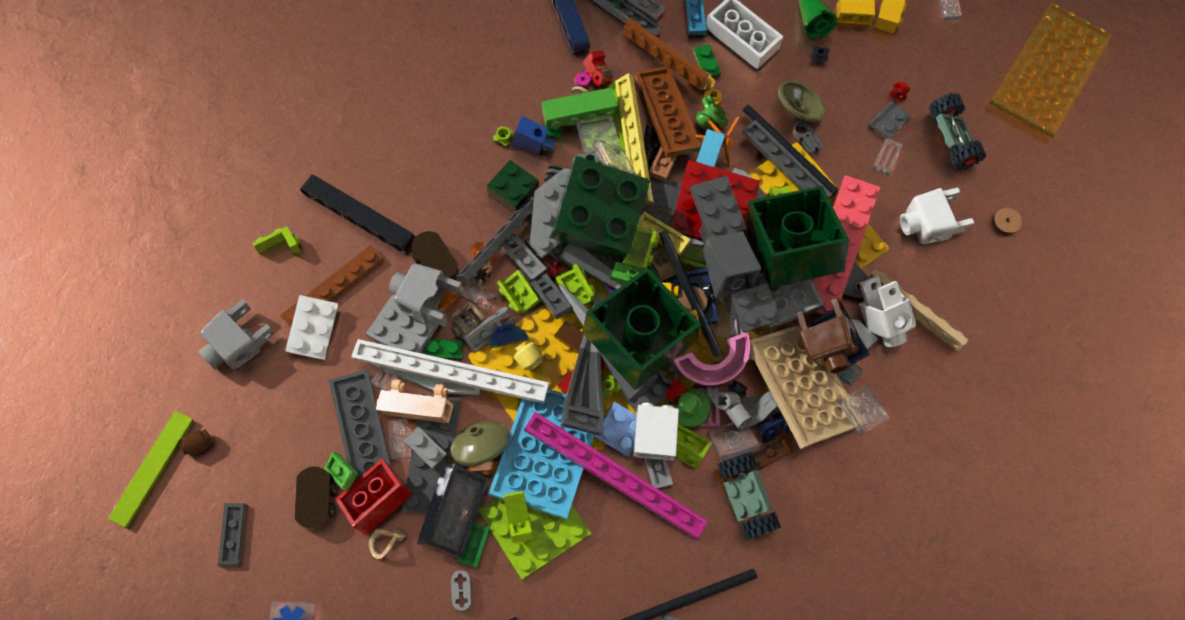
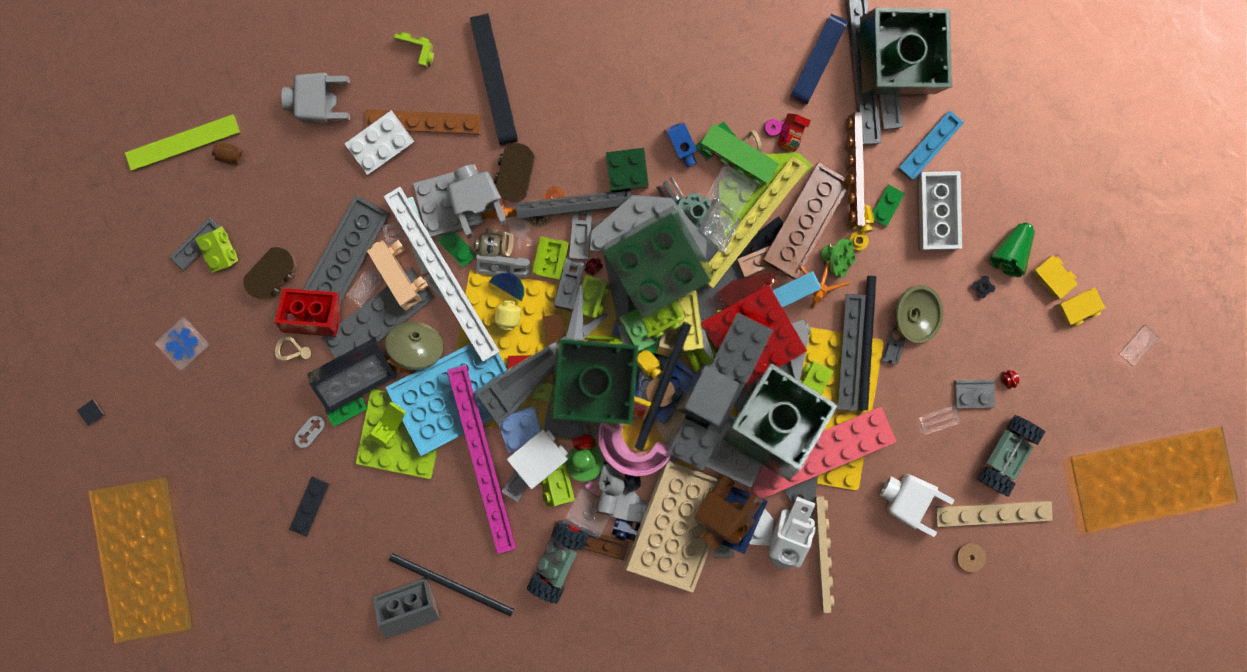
camera: 50 degrees right, 20 degrees up
bright green plate [324,452,358,491] -> none
light grey plate [404,427,447,470] -> none
lime plate [493,127,514,146] -> none
clear plate [838,385,890,435] -> none
none -> lime bracket [195,226,238,273]
none -> clear red slope [718,271,777,306]
none -> tan plate [935,501,1053,527]

